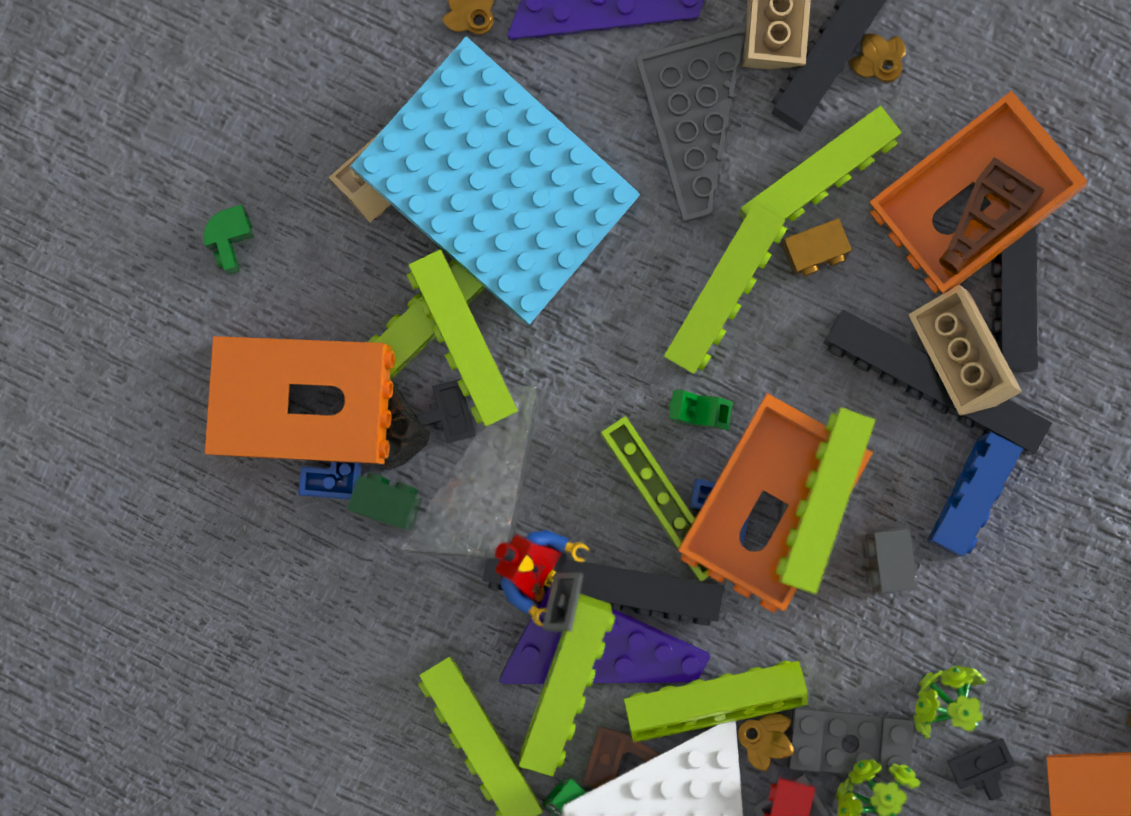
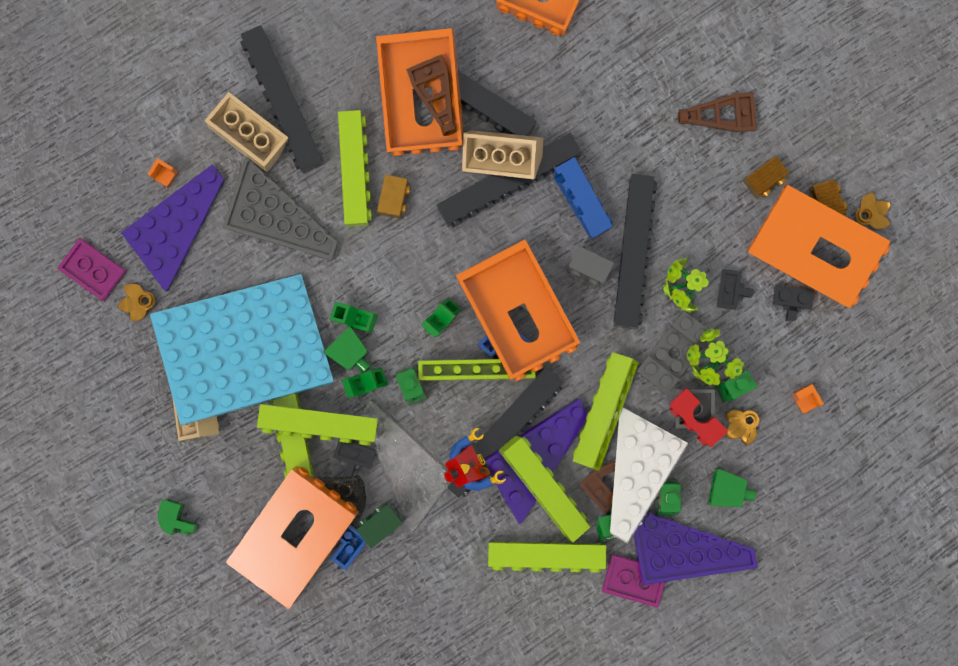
camera: 55 degrees left, 0 degrees up
dark grey slope [542,572,584,632] -> none
lime brick [664,202,787,374] -> none
pearl gold plate [738,713,794,772] -> none
lime brick [775,408,876,594] -> none
pearl gold plate [849,33,906,83] -> none
none -> green torso [324,326,371,373]
none -> green brick [329,302,378,333]
none -> green brick [342,367,388,398]
none -> green torso [395,365,427,406]
none -> black brick [613,174,657,329]

